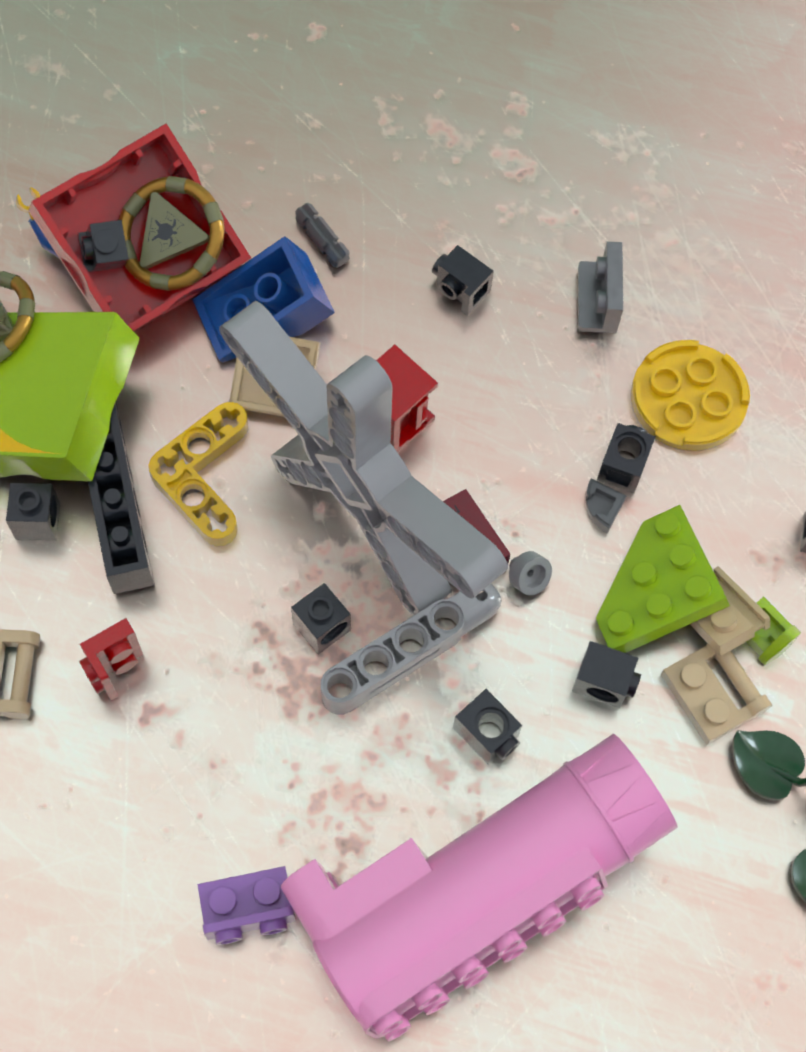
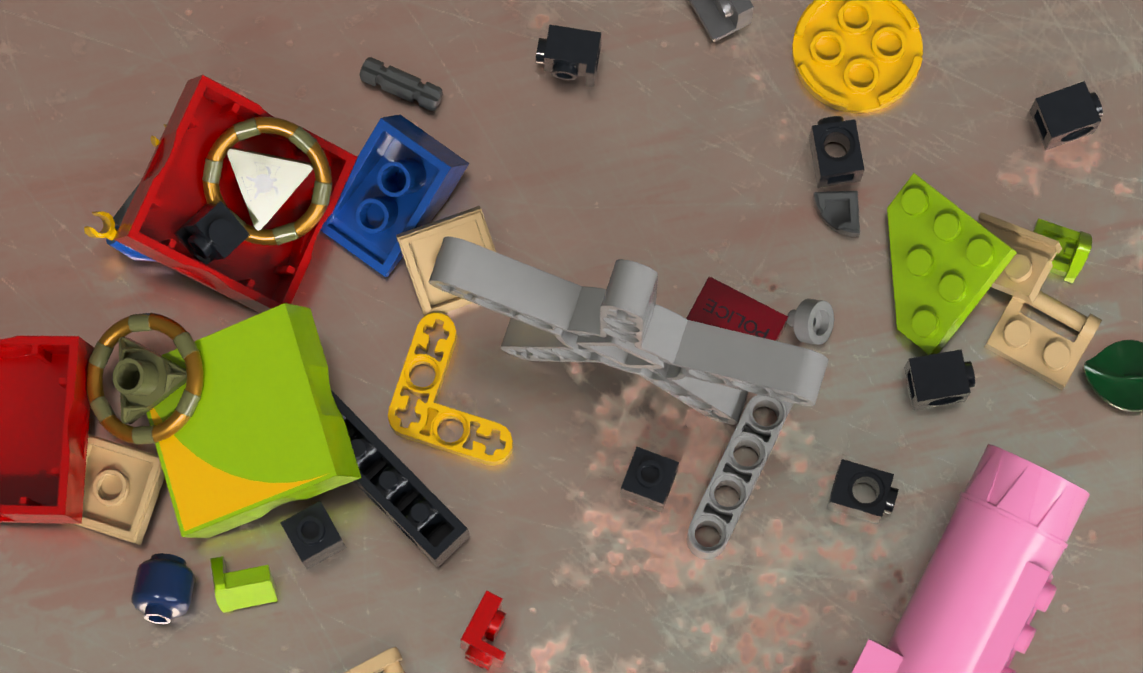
camera: 25 degrees left, 10 degrees up
red piece [376,344,438,452] -> none

